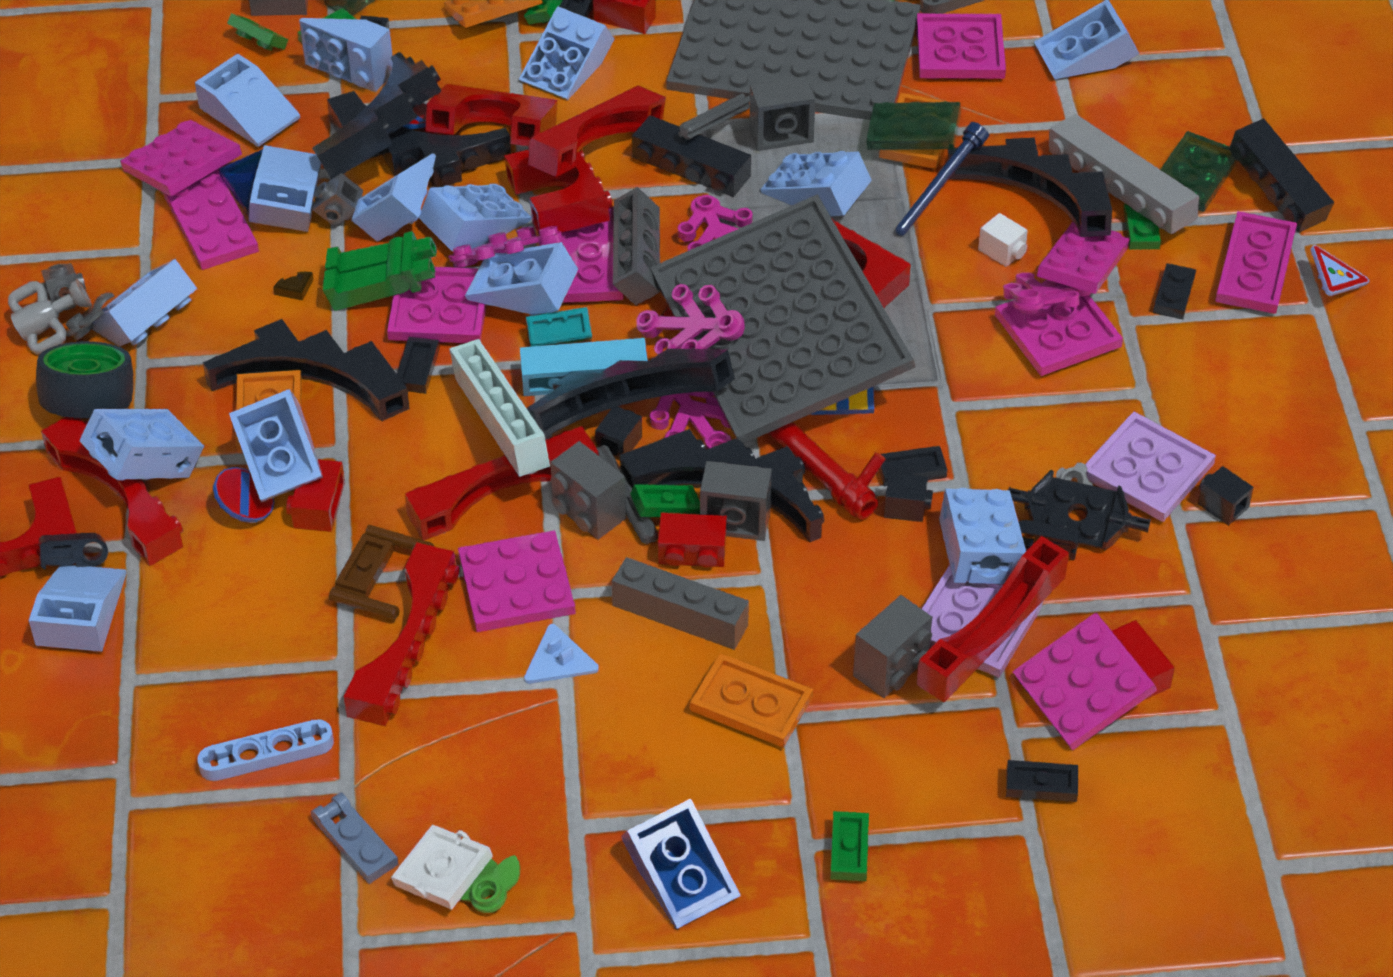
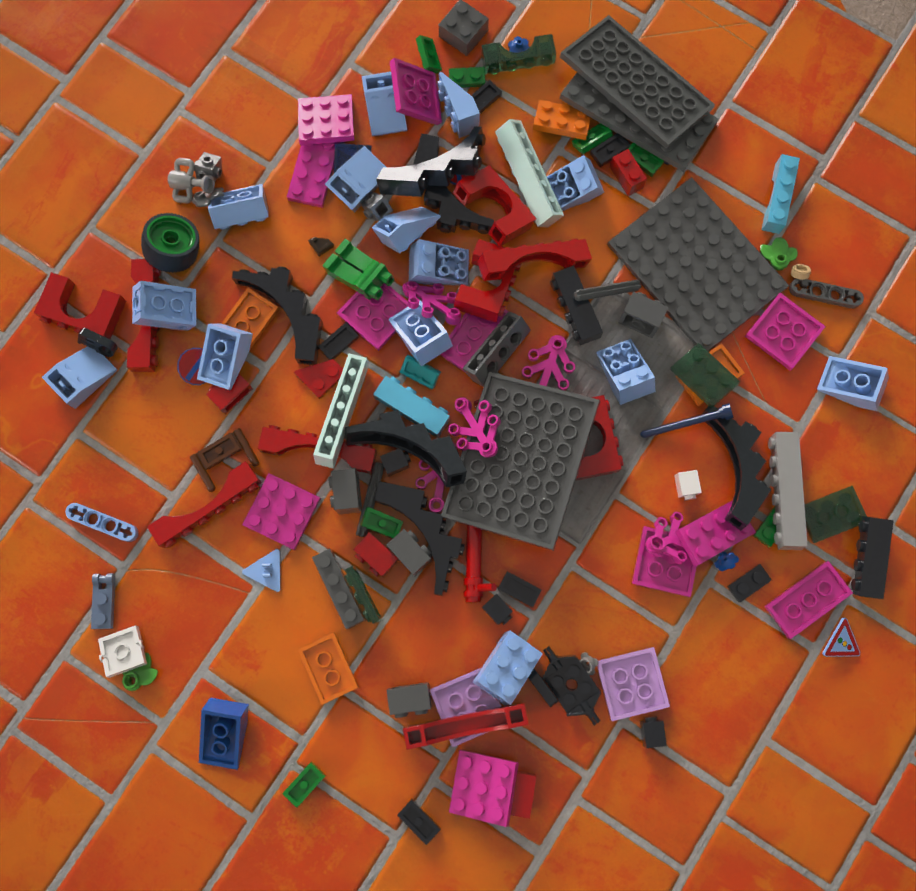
camera: 40 degrees right, 30 degrees up
none -> red wing [294,359,343,399]
none -> clear green plate [344,566,383,624]
none -> dark pink plate [390,58,442,125]
none -> light aqua brick [495,119,564,227]
none -> blue plant [714,551,739,571]

